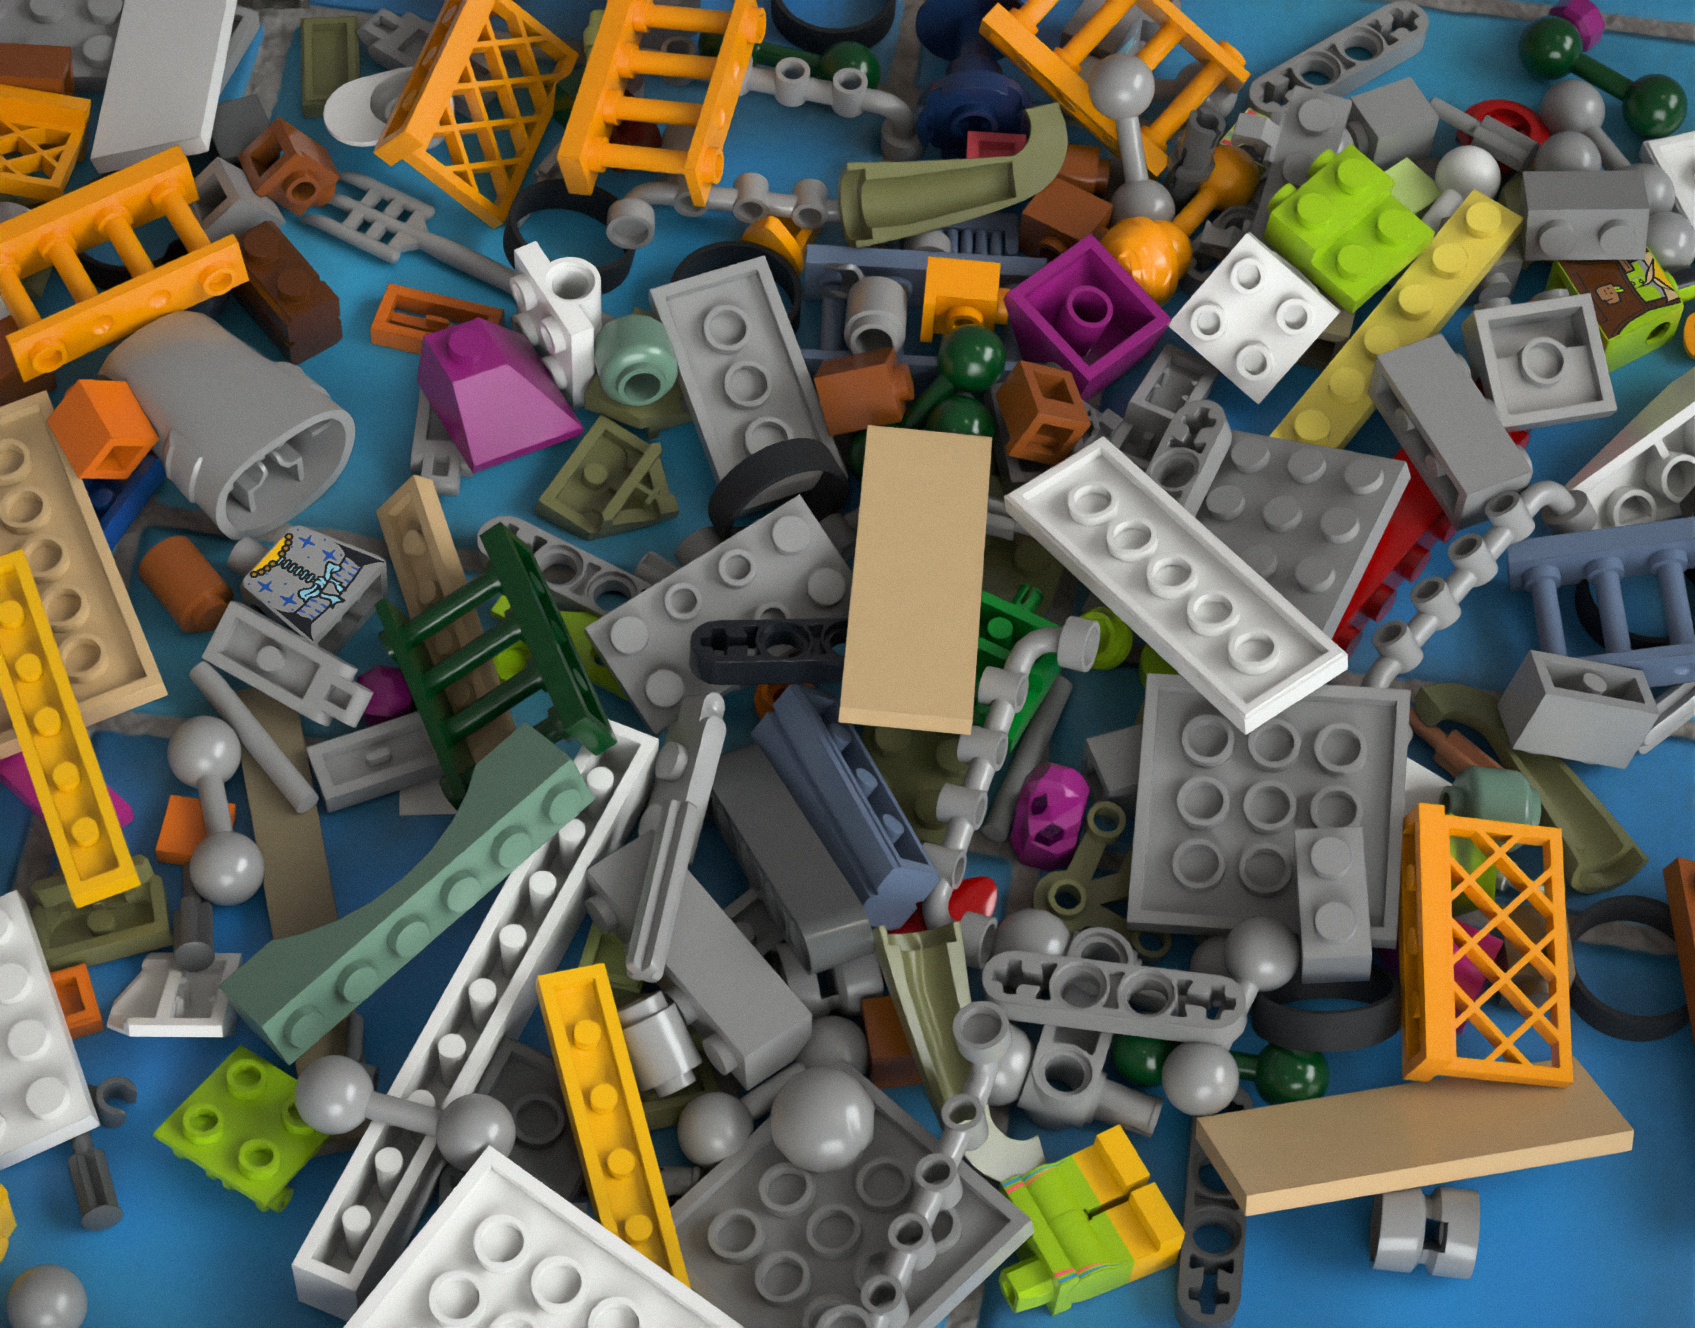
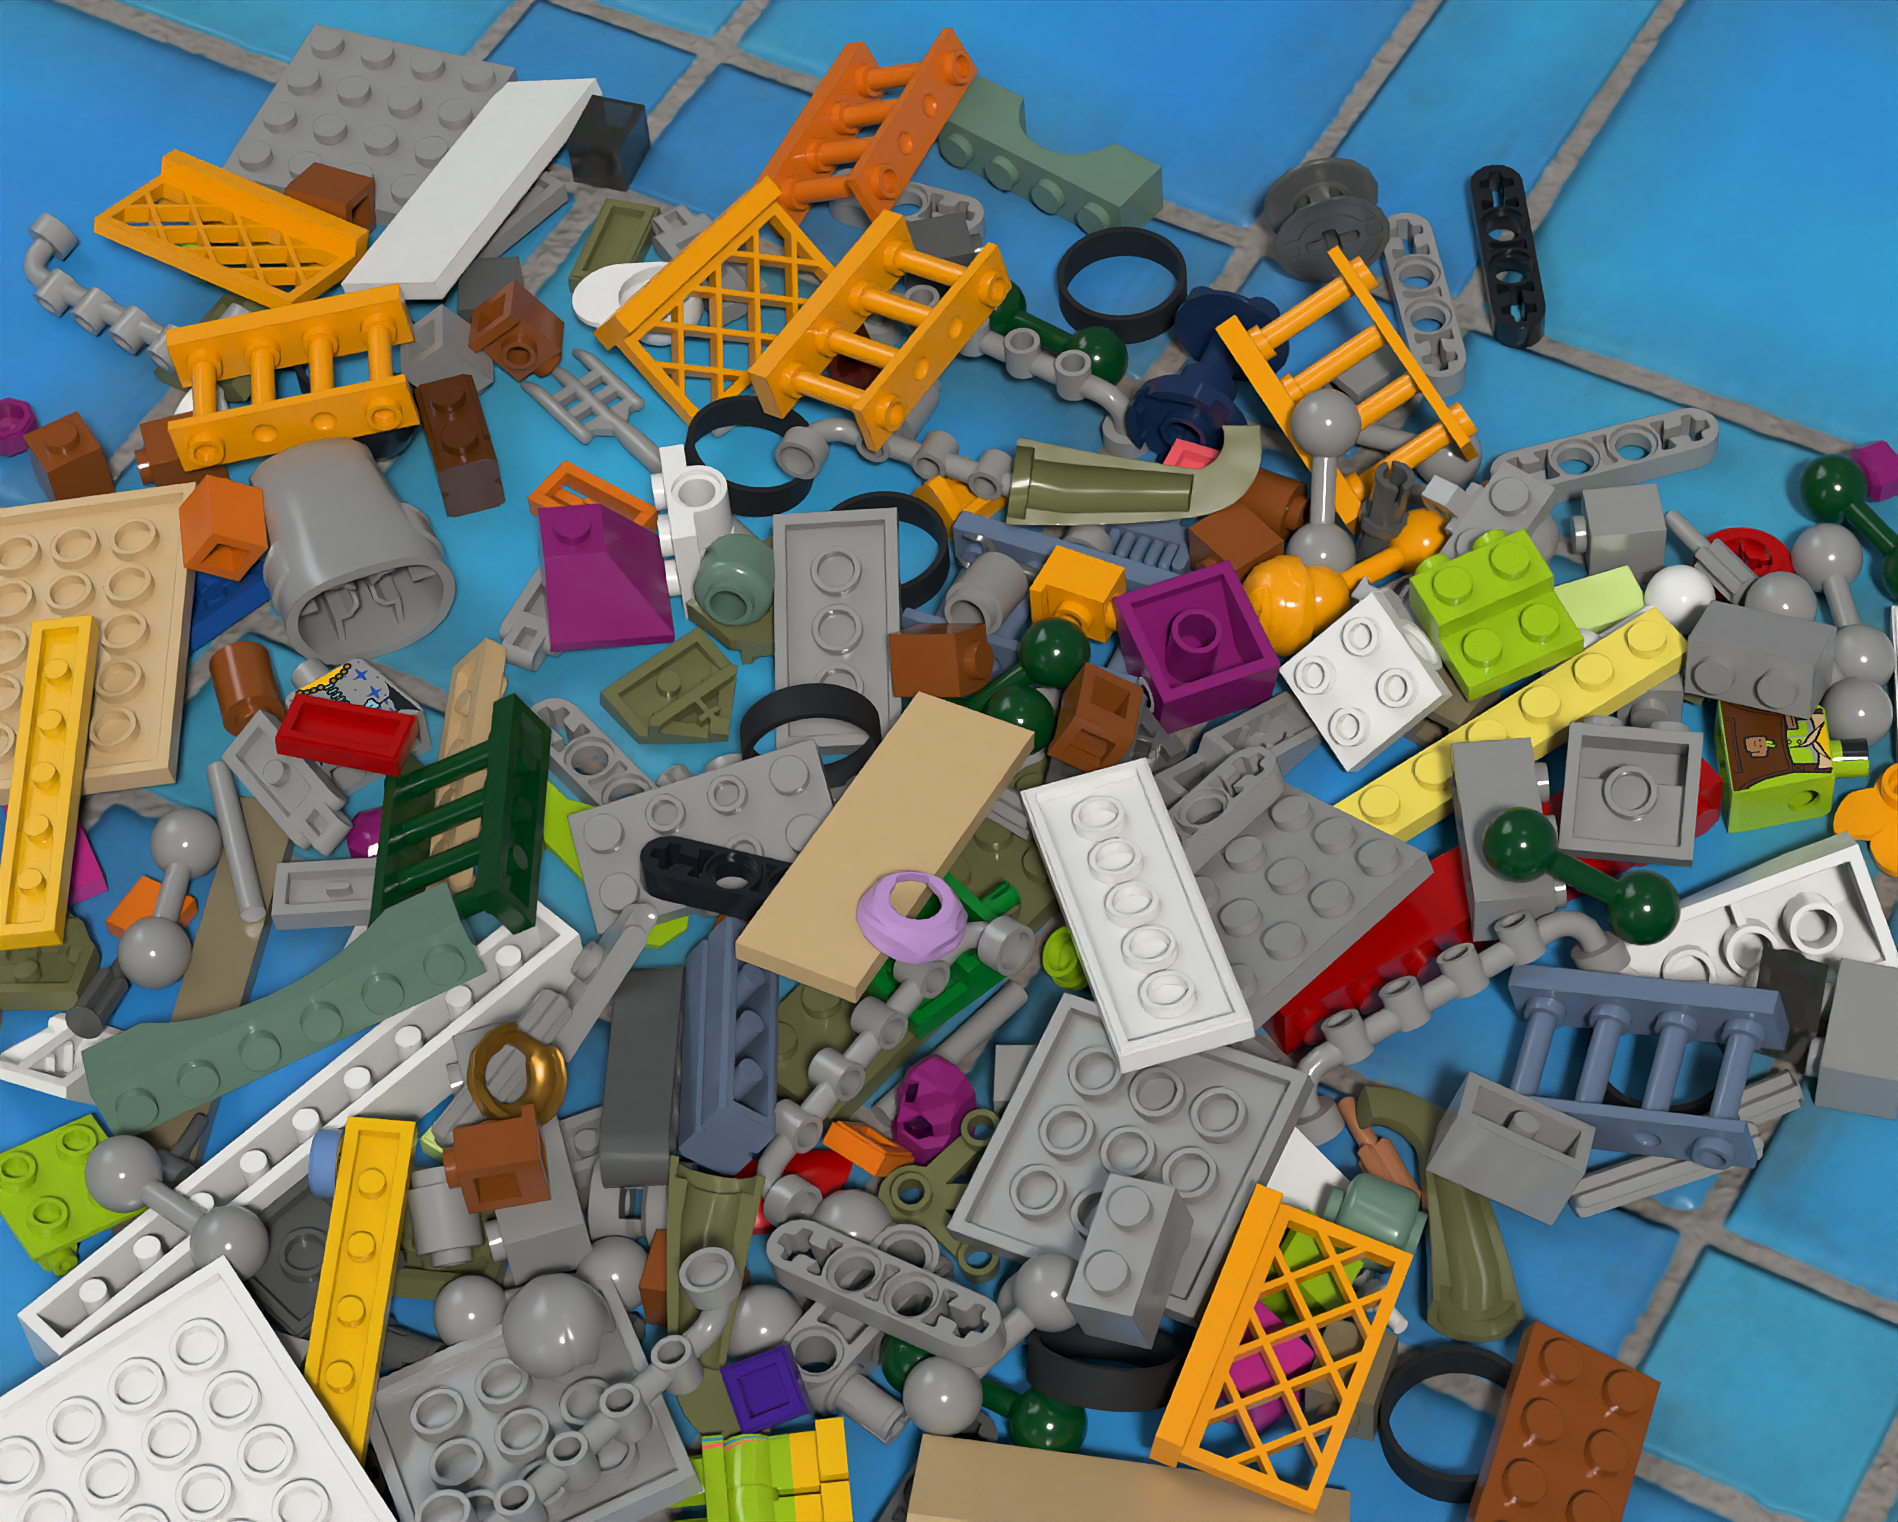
camera: 30 degrees right, 5 degrees down
none -> red tile [275,693,419,777]
none -> medium blue tile [308,1129,345,1199]
none -> dark orange brick [443,1104,552,1214]
none -> pearl gold piece [467,1021,568,1126]
none -> dark purple tile [719,1344,814,1434]
none -> orange tile [822,1121,915,1177]
none -> lavender piece [856,870,968,965]
none -> dark green piece [1482,807,1681,946]

